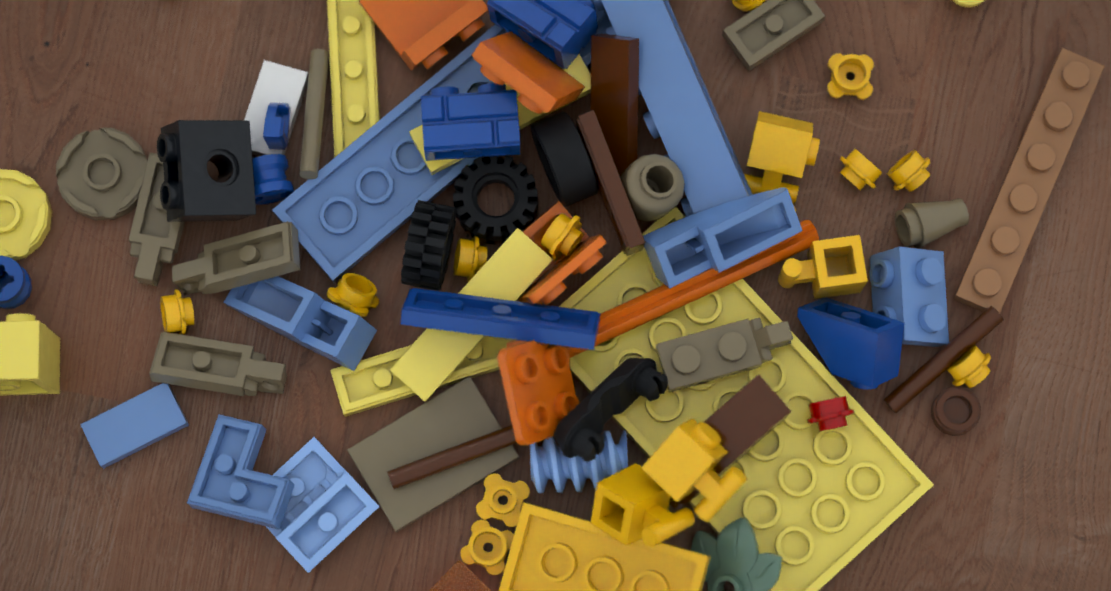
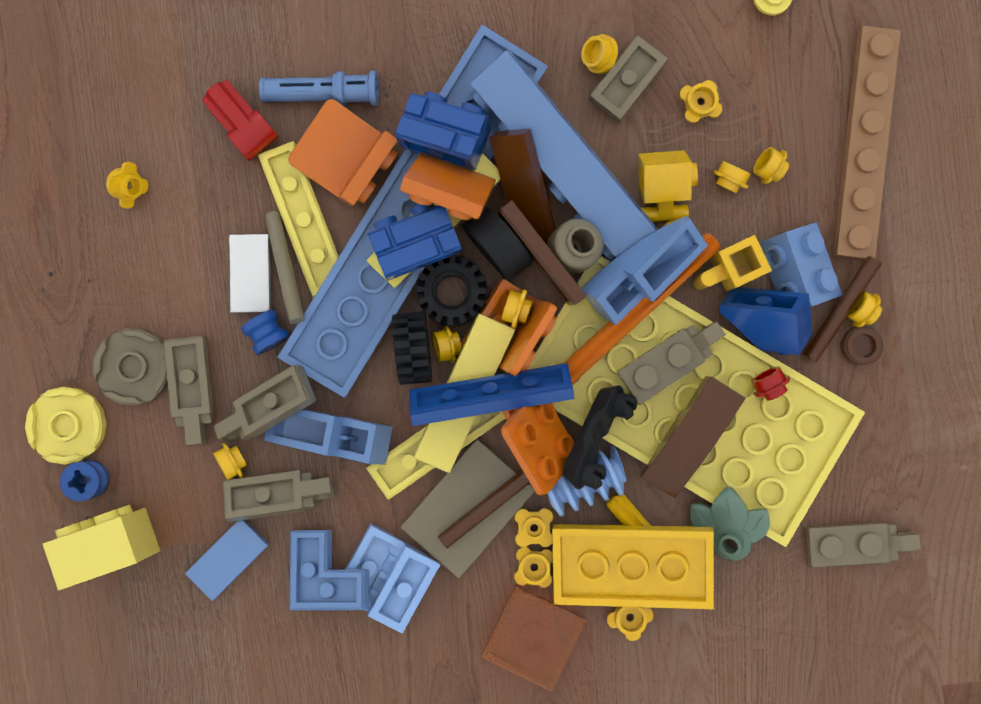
camera: 20 degrees left, 10 degrees up
black brick [157,120,256,222] -> none
blue tile [263,102,291,150] -> none
yellow plate [327,273,379,317] -> none
yellow brick [591,463,695,547] -> none
yellow brick [641,418,747,522] -> none
dark tan cone [895,198,969,248] -> none

